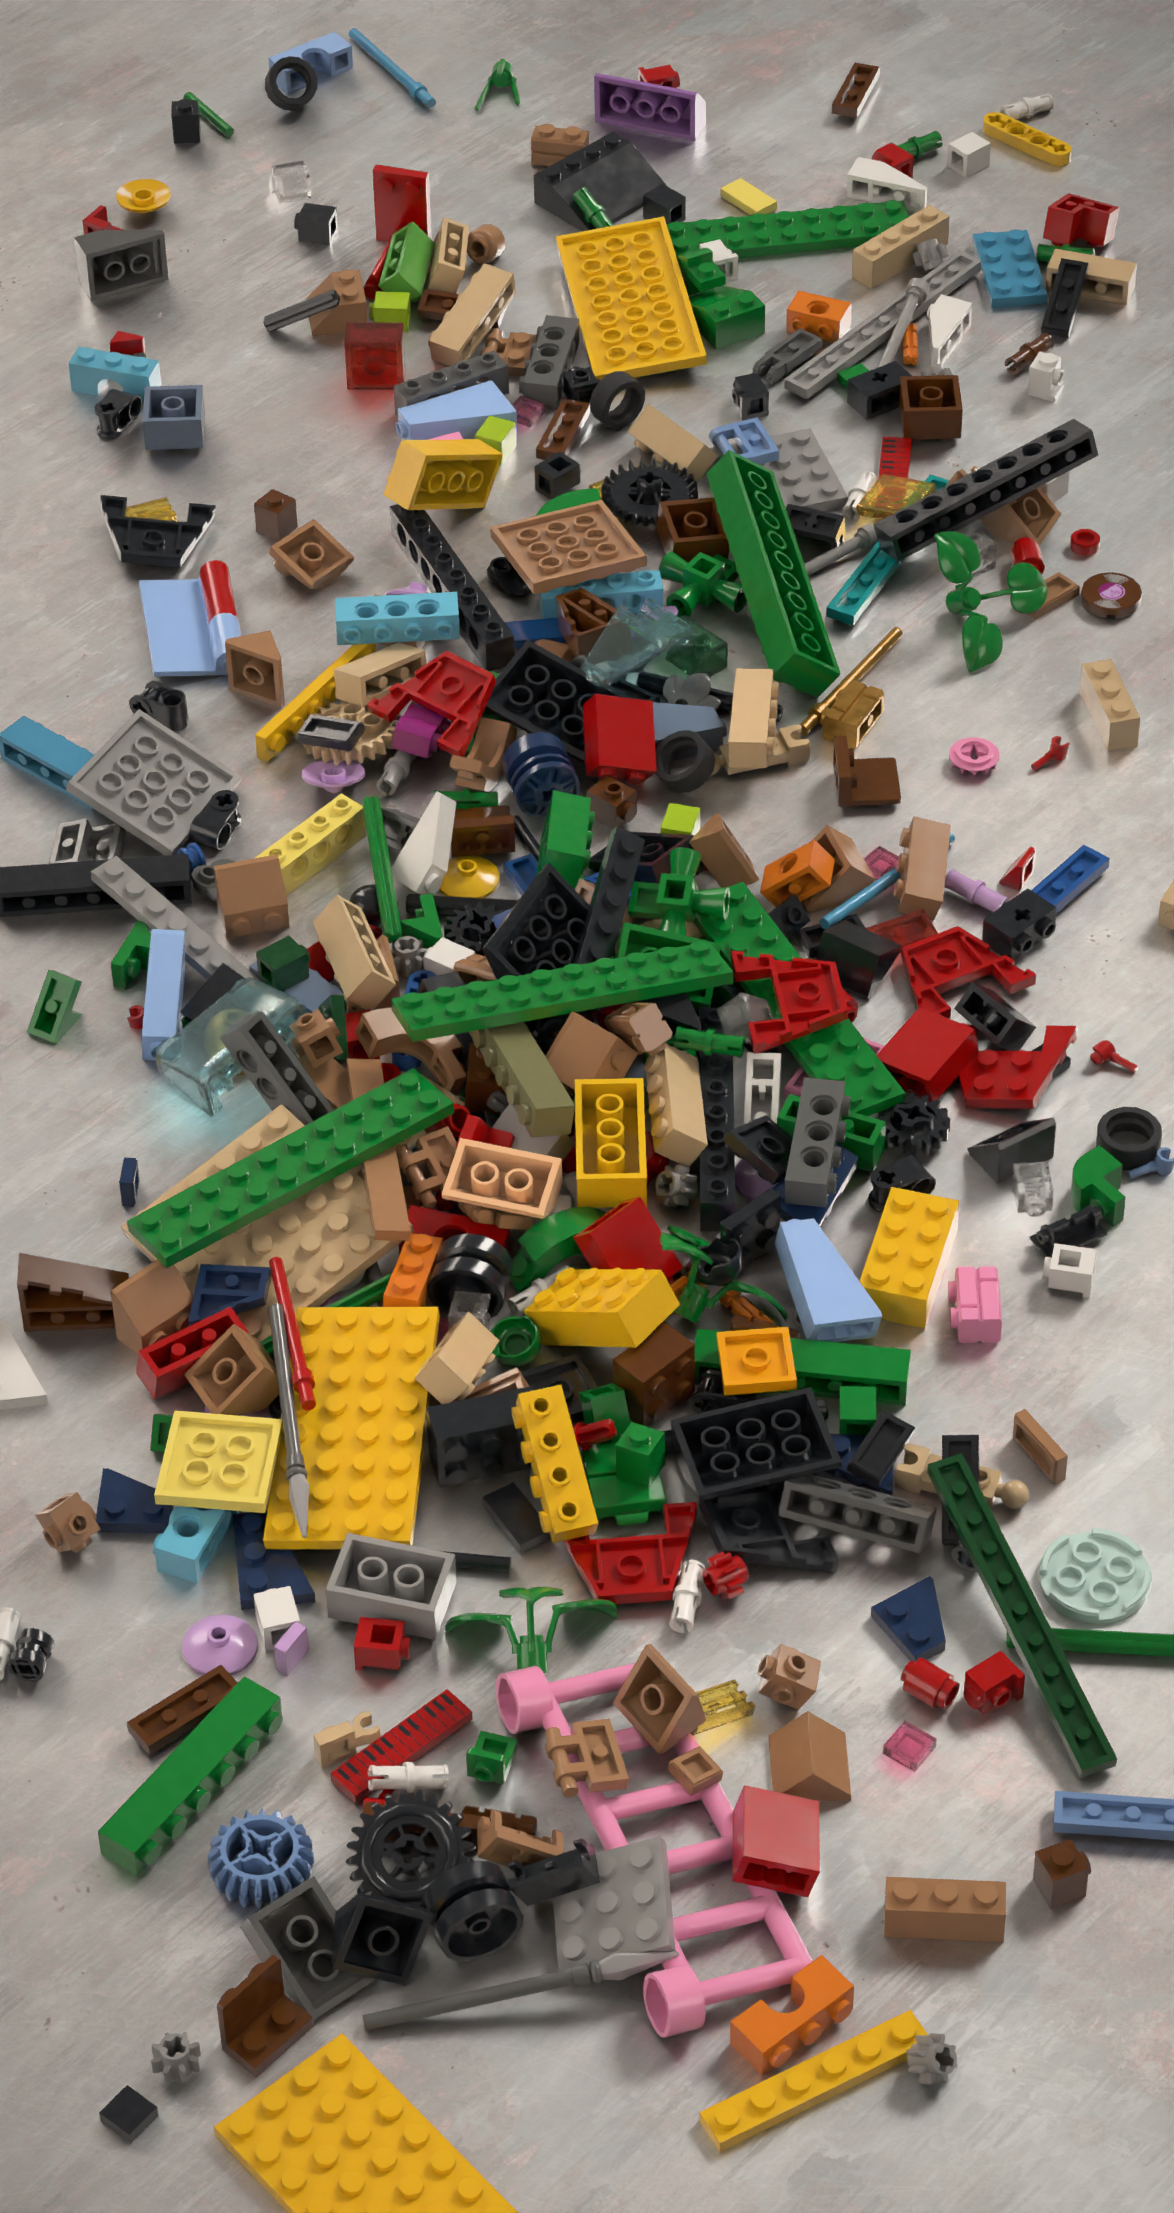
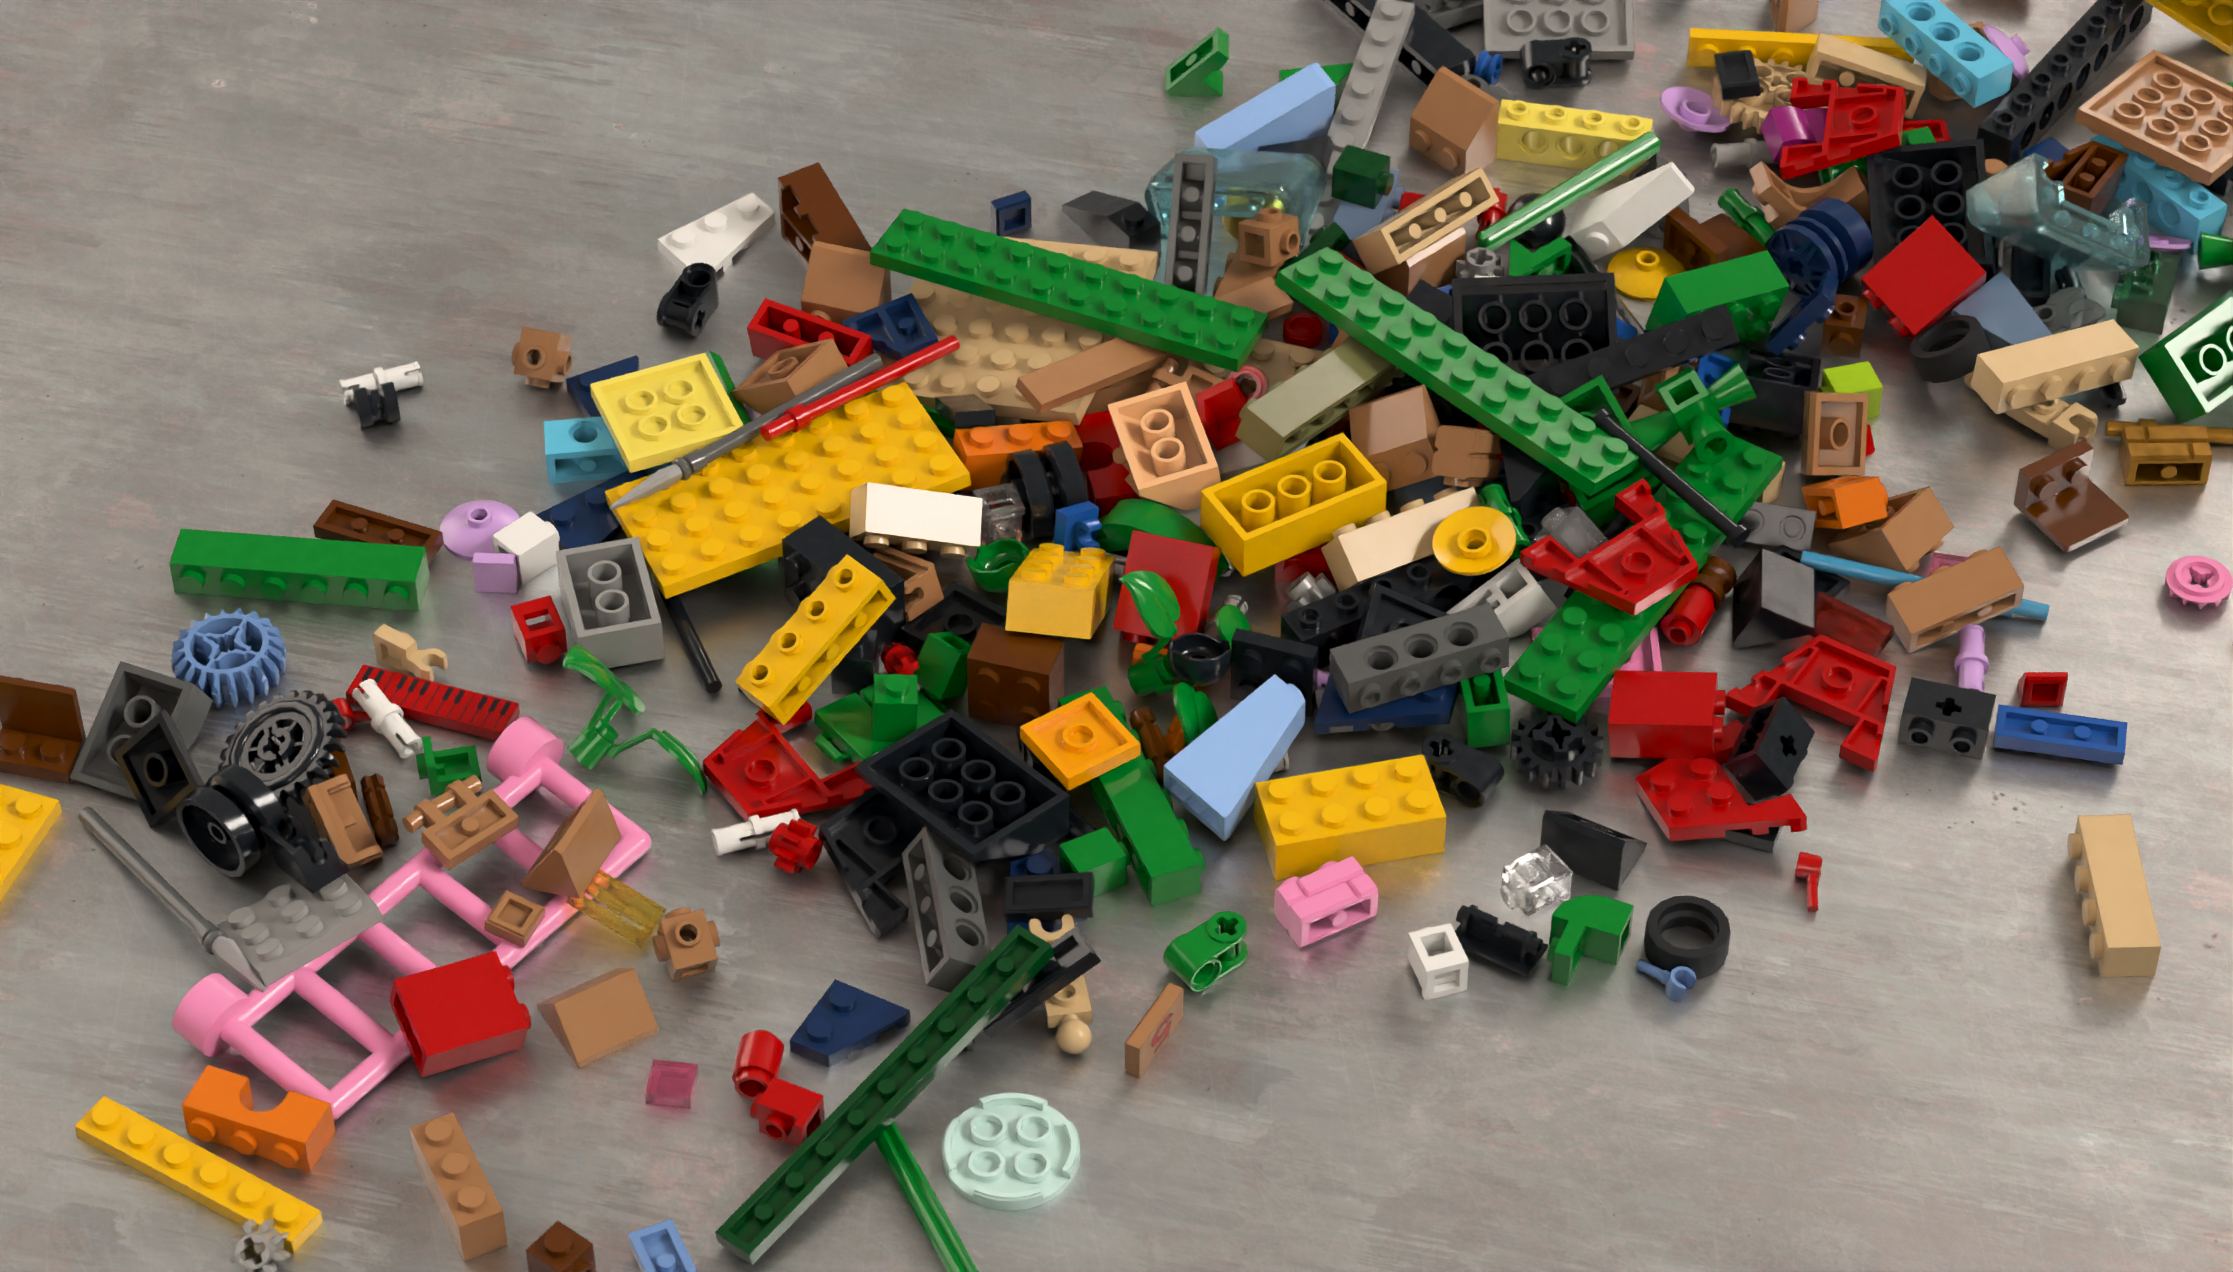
camera: 60 degrees right, 0 degrees up
none -> black piece [657,263,719,337]
none -> black tile [935,394,995,428]
none -> blue tile [1054,501,1102,552]
none -> black slope [1062,190,1161,258]
none -> green piece [1163,911,1248,992]
none -> yellow dish [1432,506,1516,576]
none -> black bar [1592,408,1751,549]
none -> dark blue wing [1766,269,1839,356]

